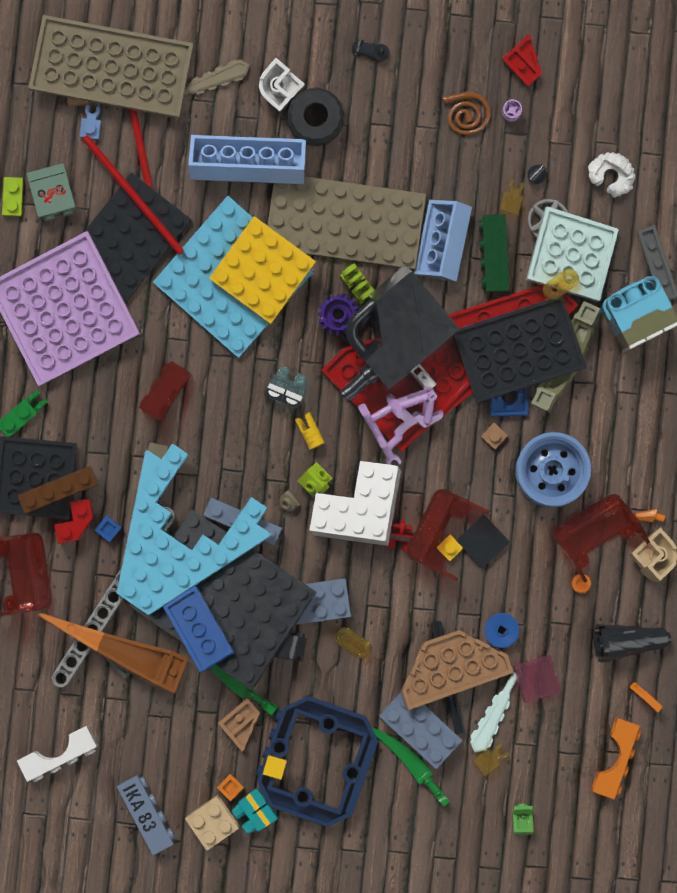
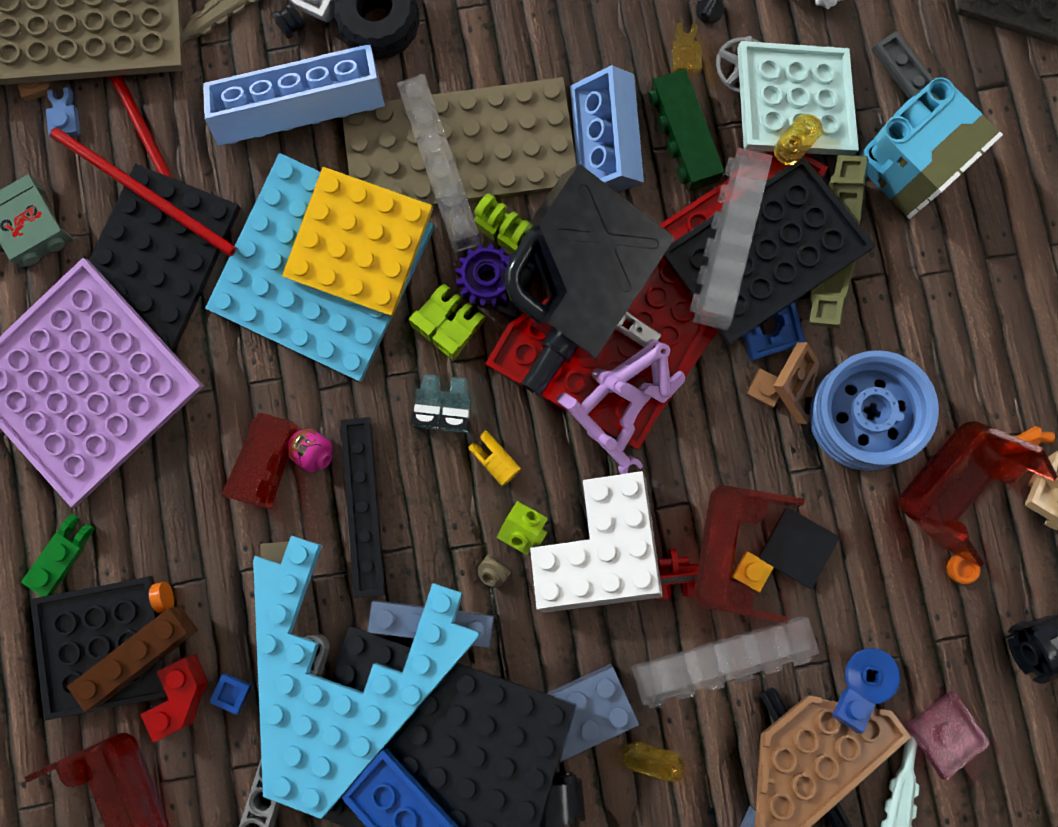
camera: 15 degrees left, 5 degrees down
none -> orange tile [149,581,174,613]
none -> black wheel [271,2,306,39]
none -> dark pink head [288,428,333,472]
none -> black plate [340,417,386,598]
none -> clear brick [397,74,481,253]
none -> lime legs [409,284,486,361]
none -> clear brick [630,616,820,708]
none -> clear brick [689,148,773,330]
none -> medium nougat wing [773,342,819,424]
none -> blue plate [831,688,876,733]

